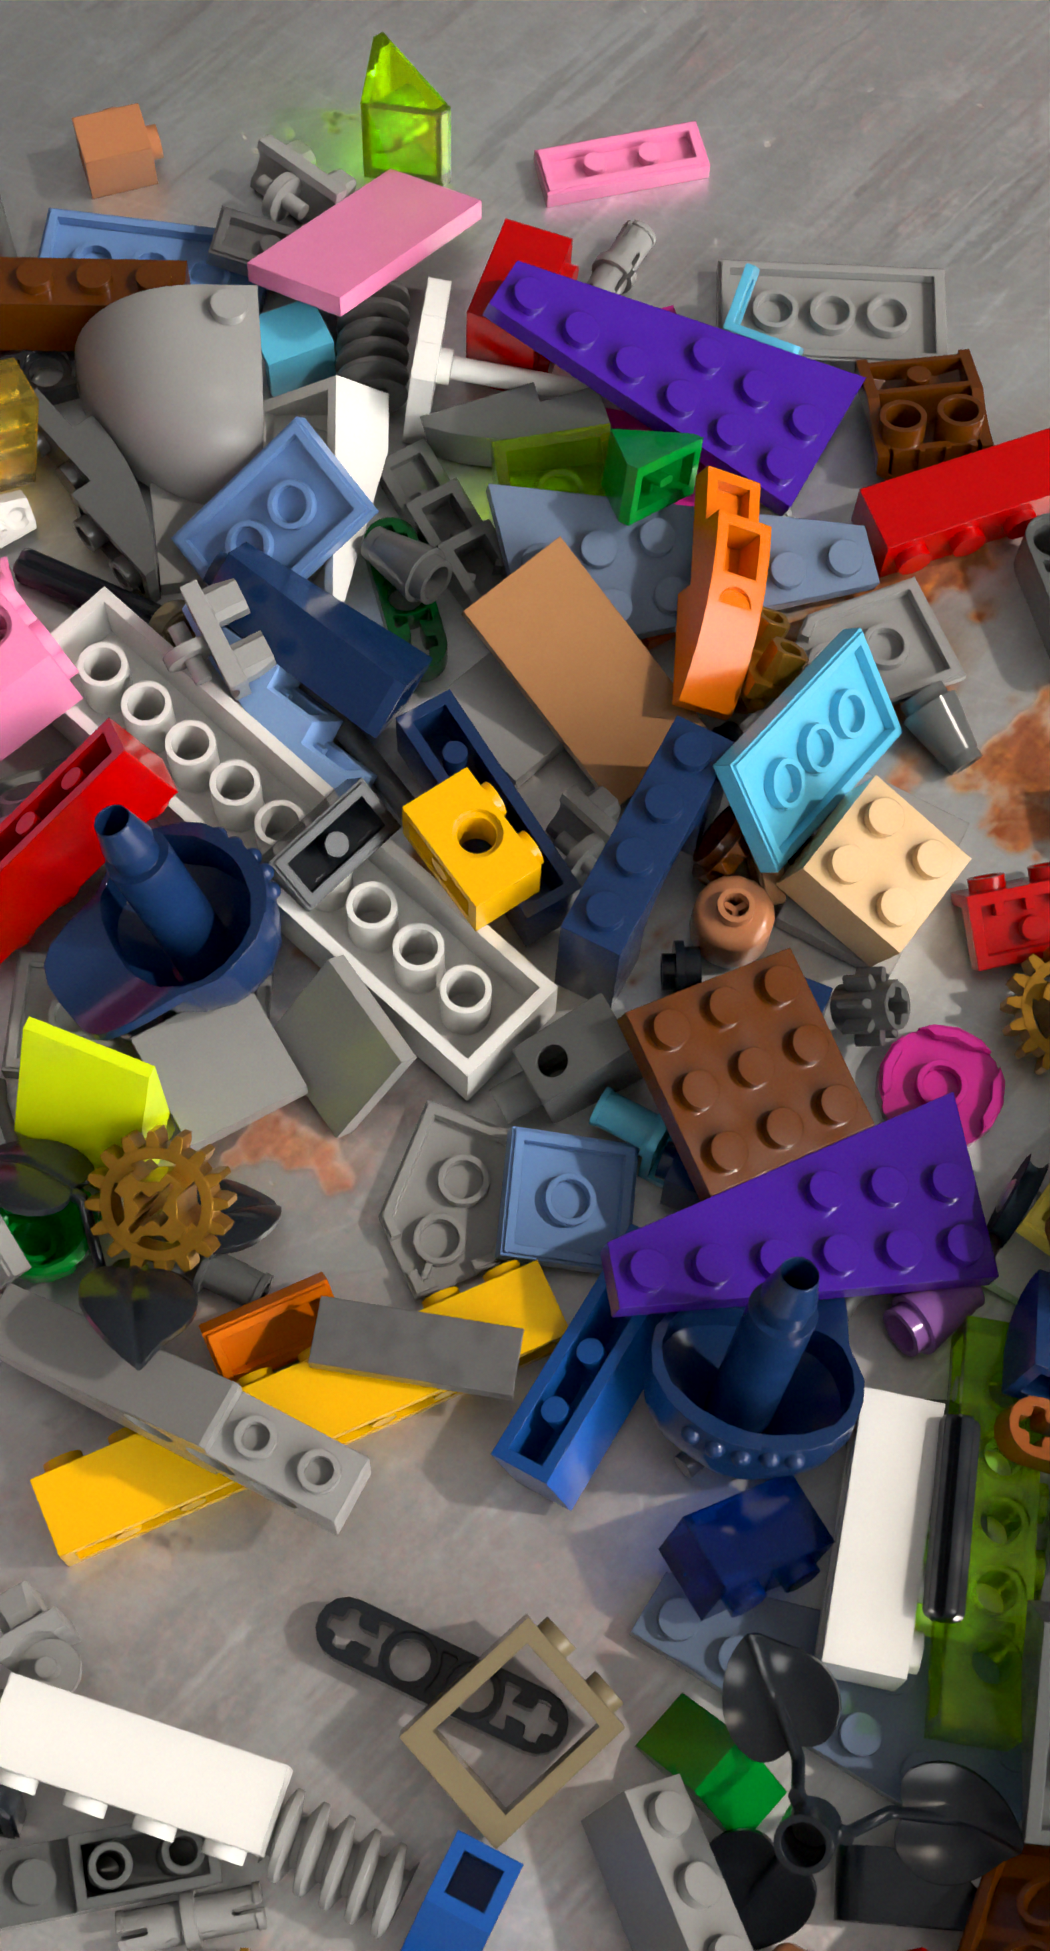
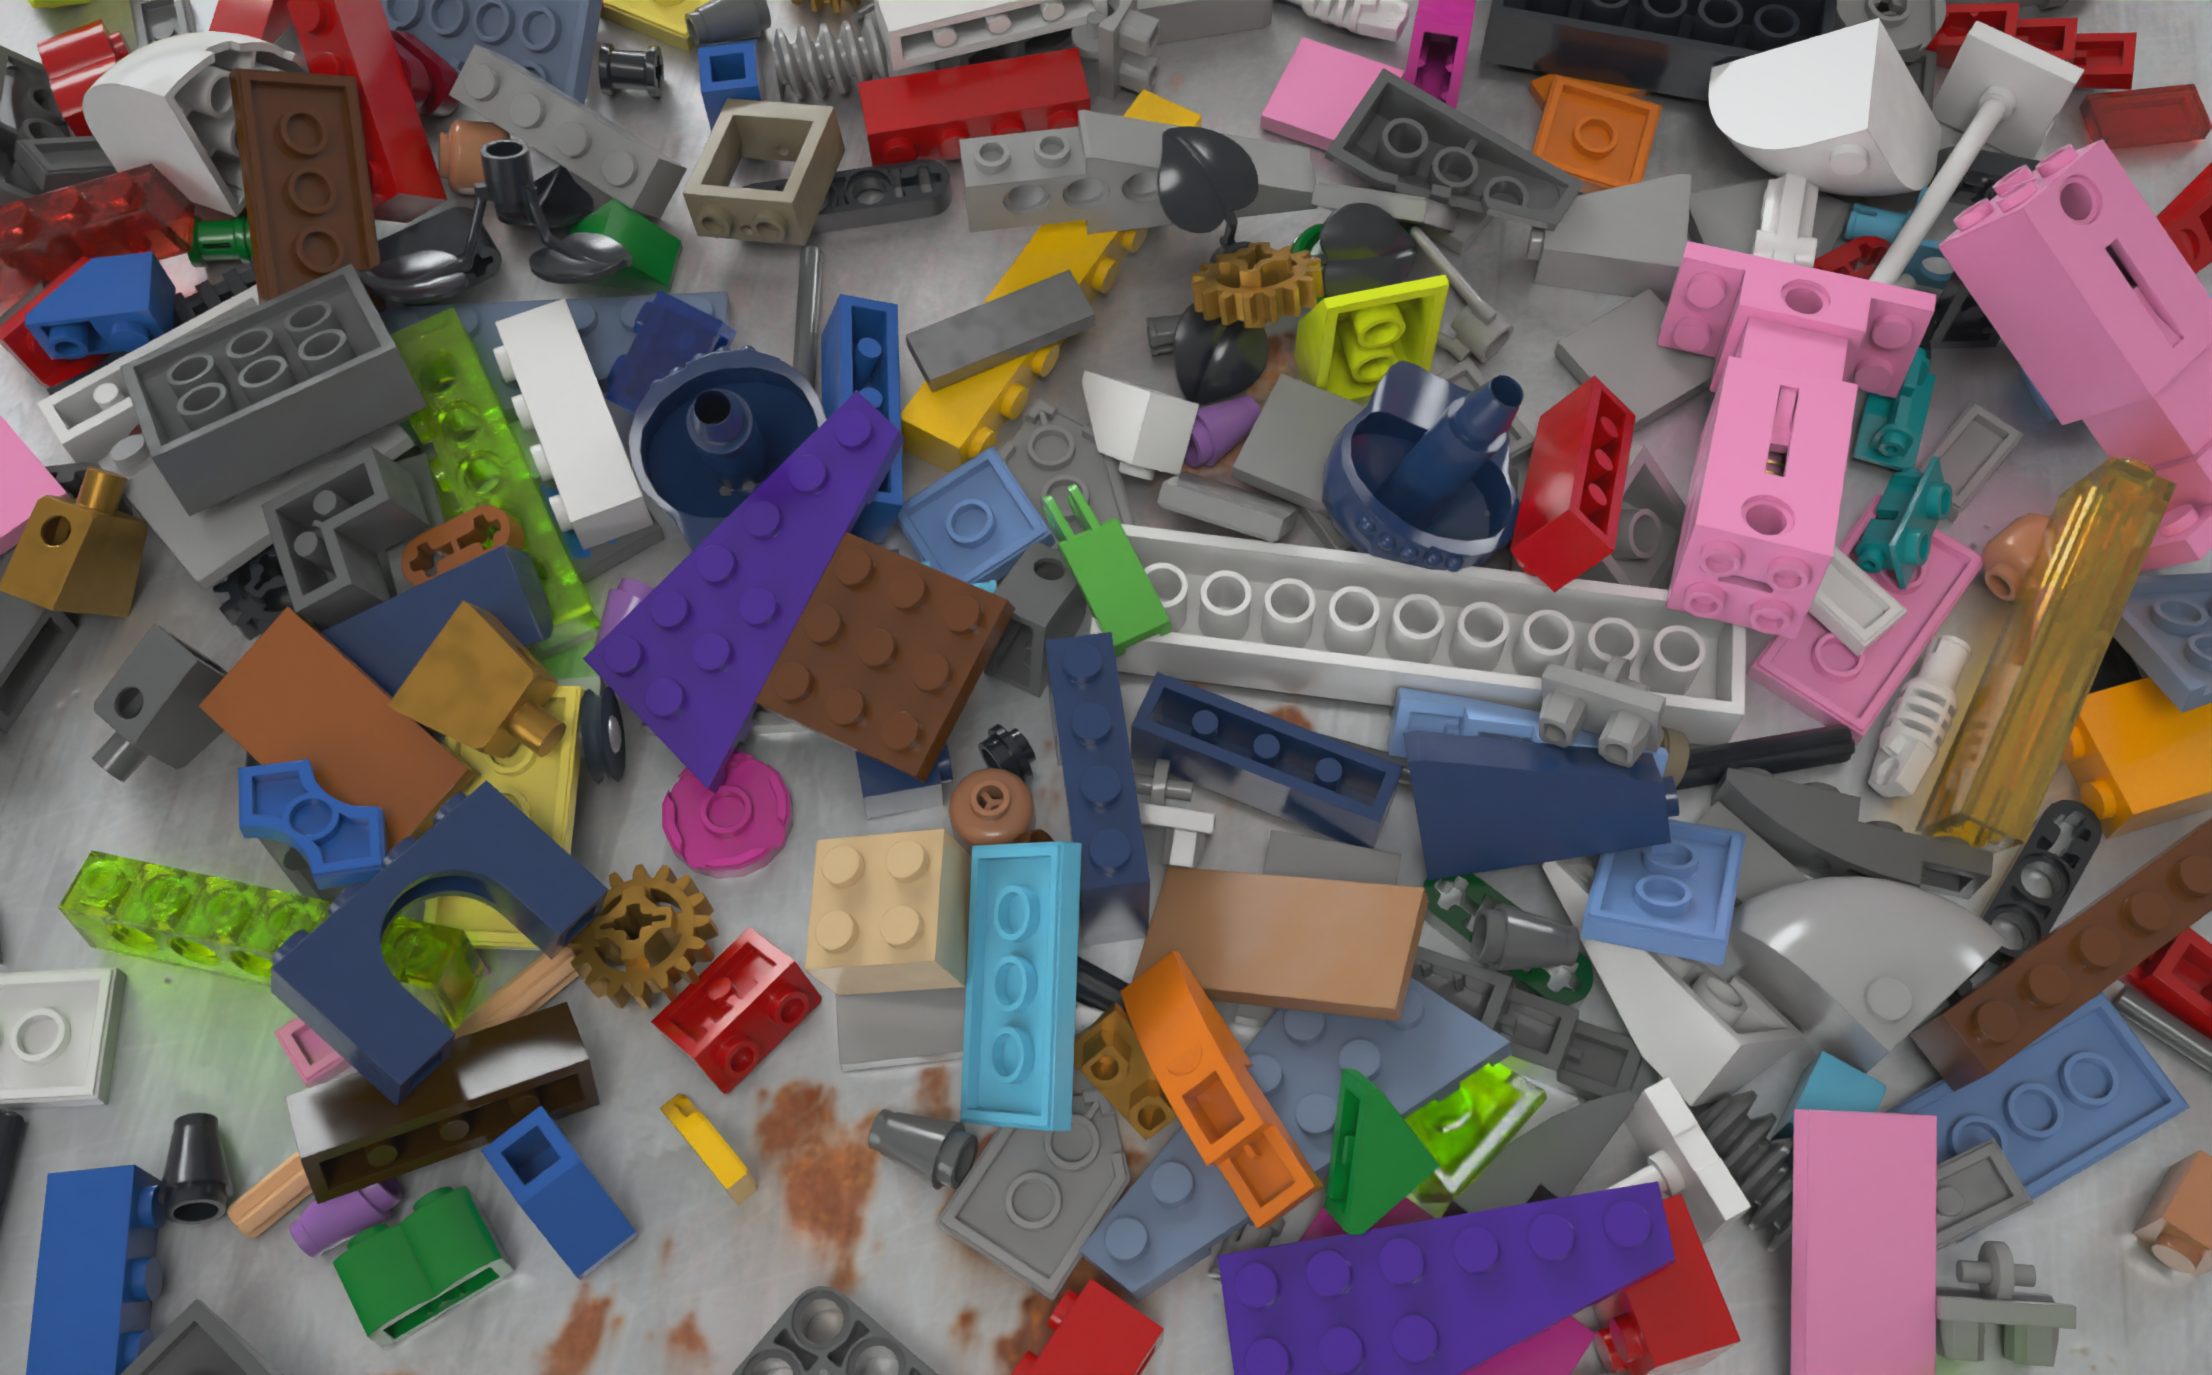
camera: 150 degrees right, 5 degrees down
orange tile [198,1271,334,1382] -> none
black slope [260,778,402,912] -> none
yellow brick [402,767,544,932] -> none
dark grey gear [830,966,910,1047] -> none
black axle [922,1414,981,1624] -> none
none -> dark grey bar [793,246,823,391]
none -> red brick [857,47,1091,166]
none -> bright green arm [1042,484,1173,657]
none -> white slope [1082,370,1199,480]
none -> medium lavender cone [1184,395,1261,467]

